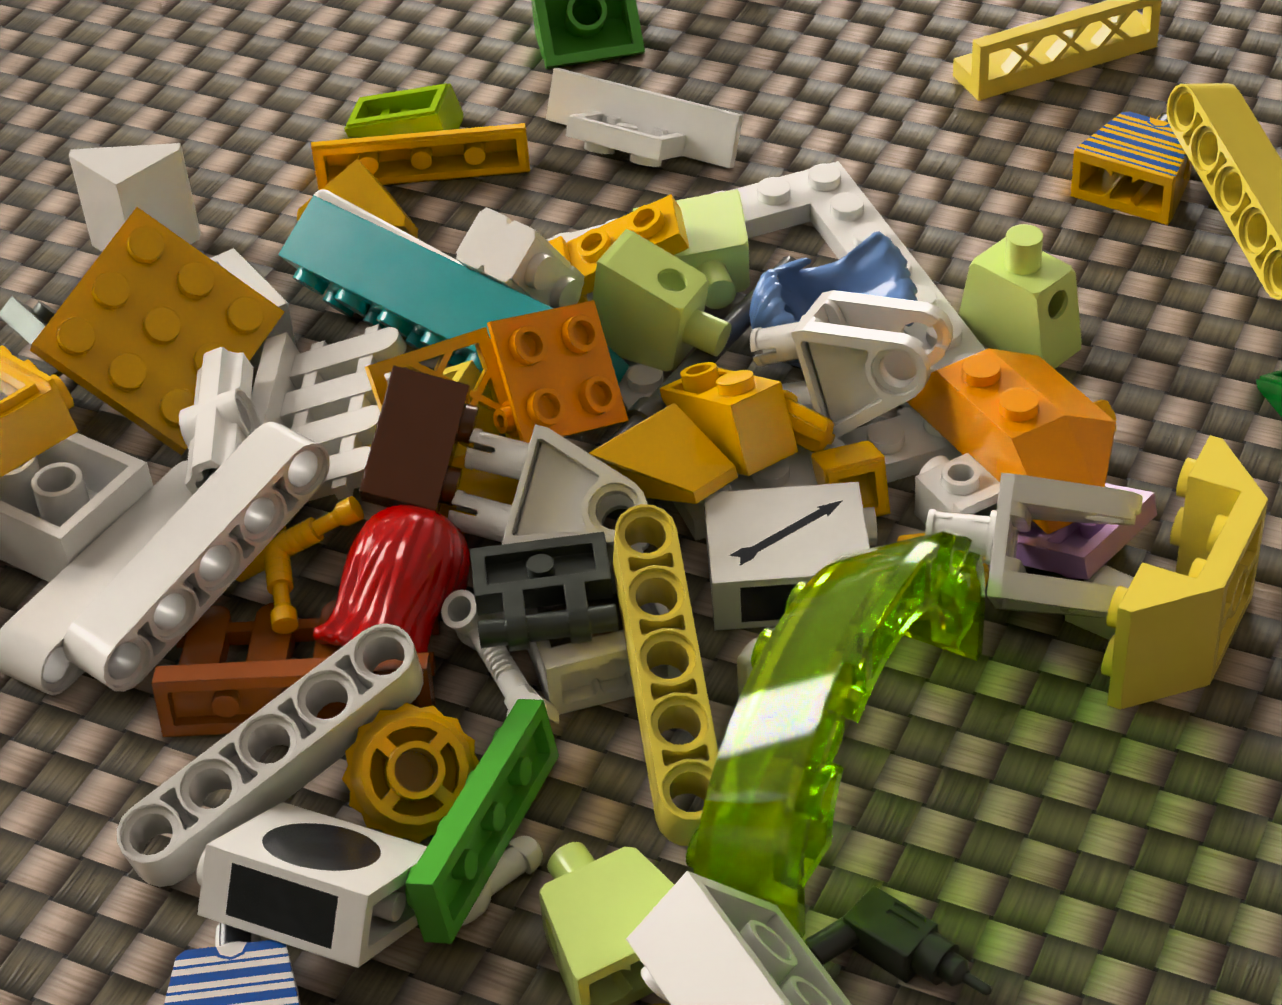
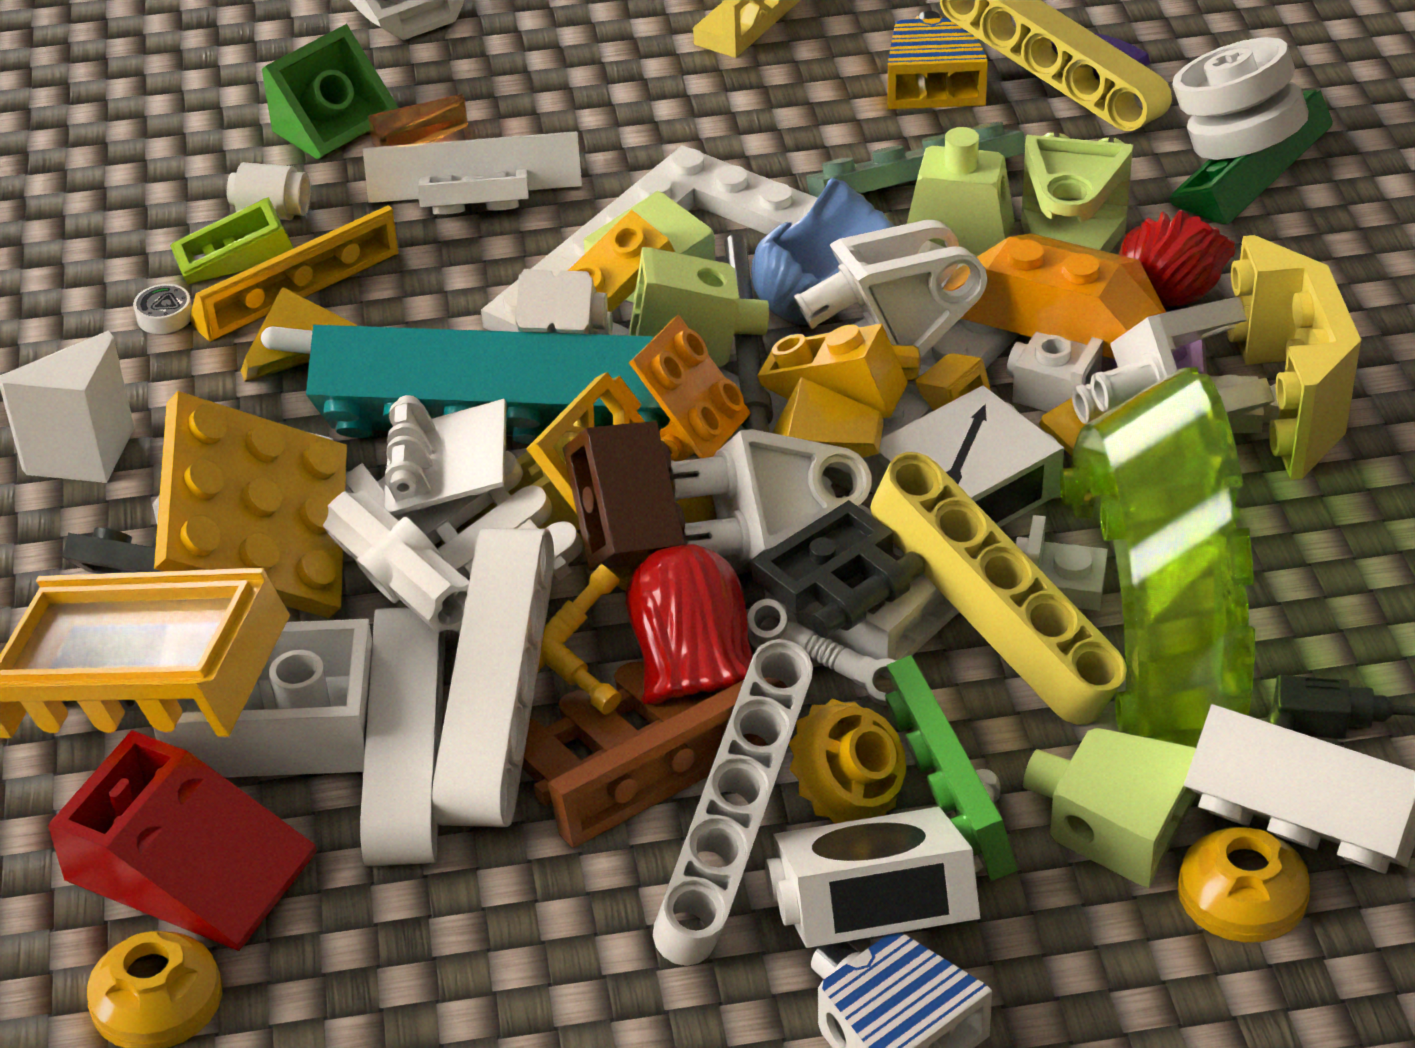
camera: 35 degrees left, 0 degrees up
none -> tile [133,284,192,334]
none -> white brick [227,162,311,220]
none -> clear orange piece [368,94,468,147]
none -> white hinge [384,395,507,516]
none -> sand green plate [806,122,1025,198]
none -> yellowish green piece [1021,132,1133,253]
none -> red hair [1119,210,1236,307]

